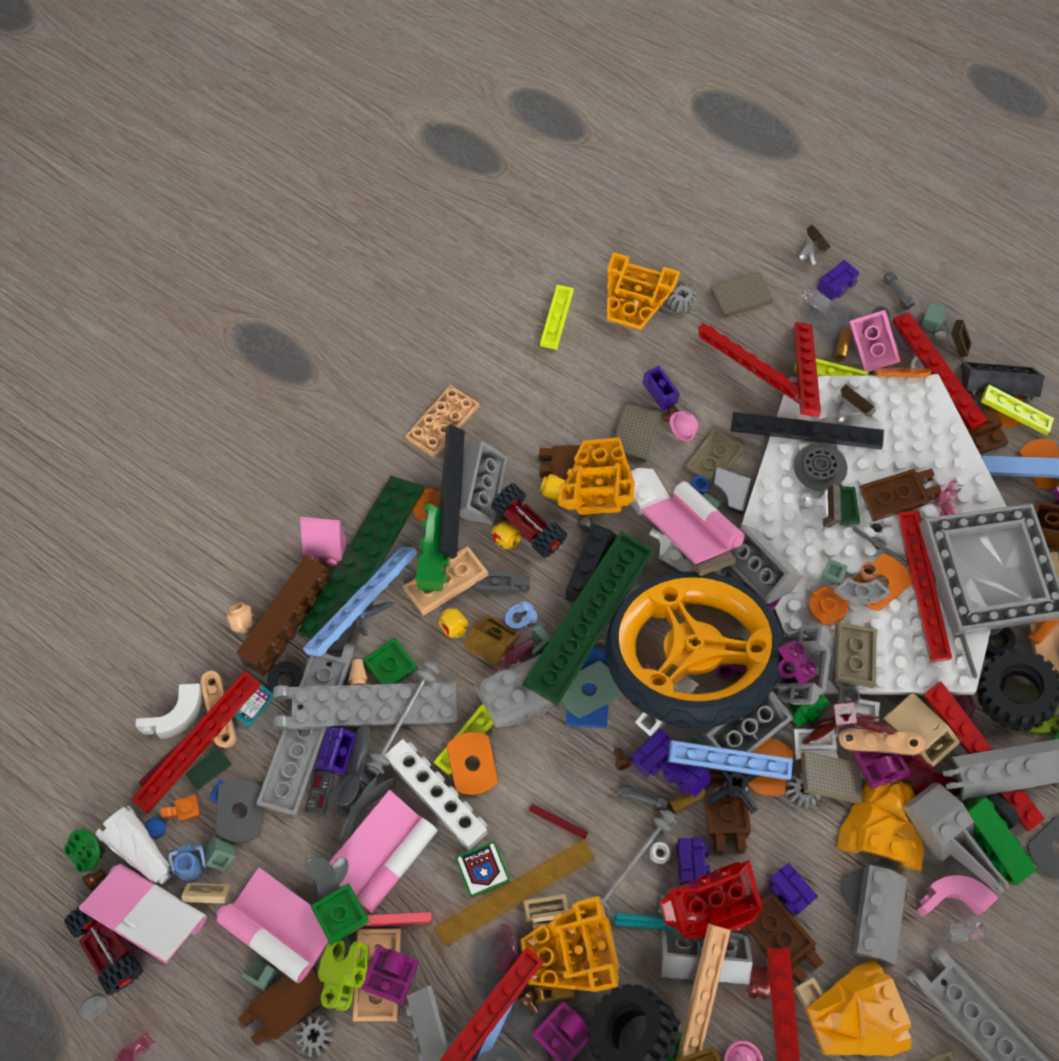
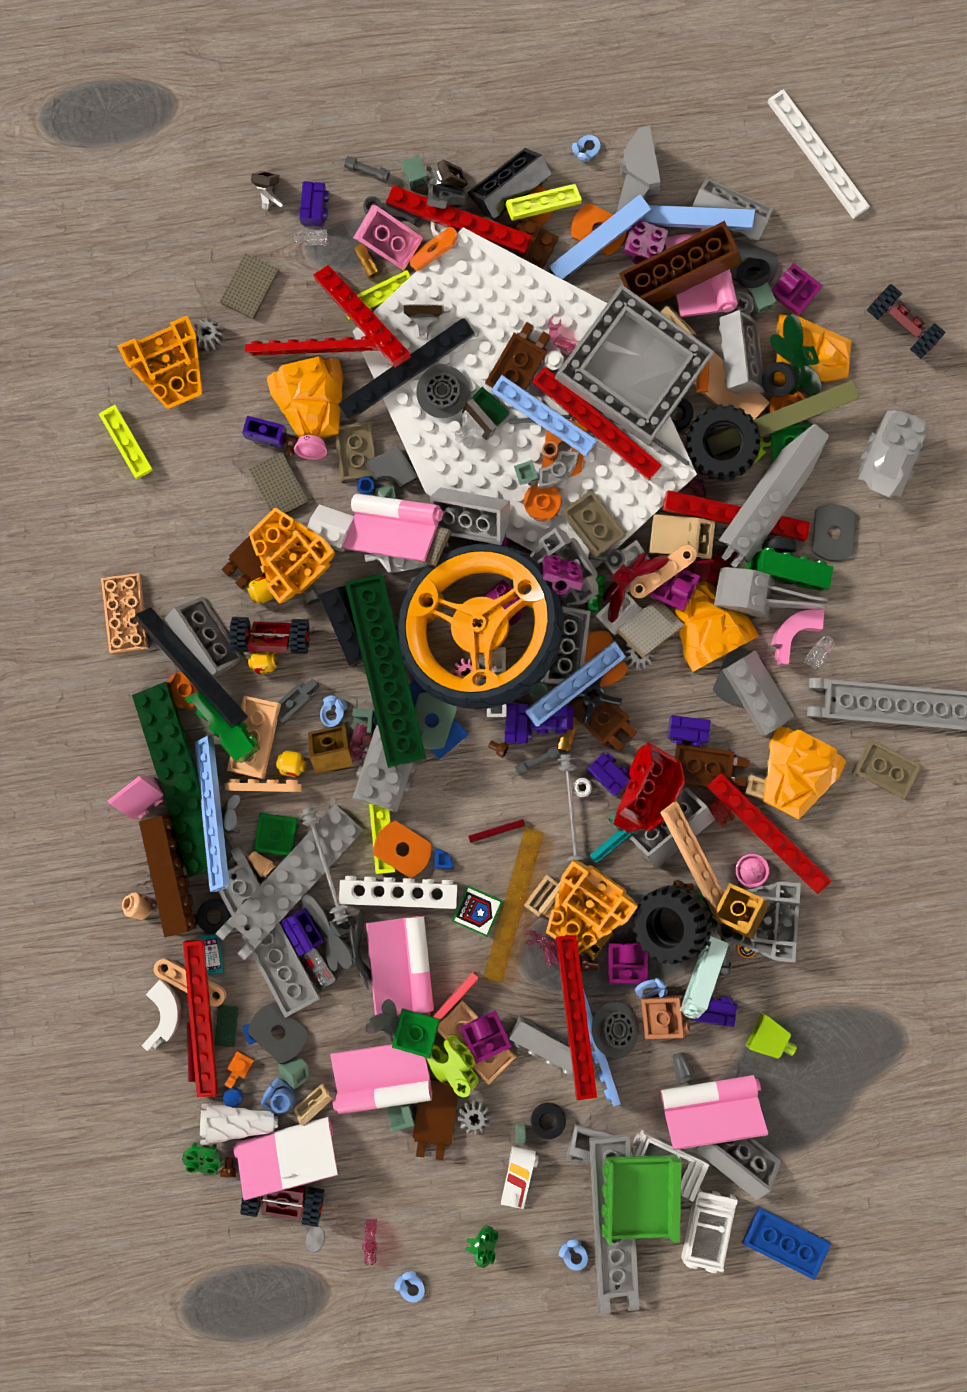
camera: 45 degrees left, 20 degrees up
none -> light nougat plate [224,779,302,792]
none -> light orange wedge [267,356,344,439]
none -> dark grey tile [427,184,466,209]
none -> blue tile [434,849,454,869]
none -> light blue tile [491,375,597,457]

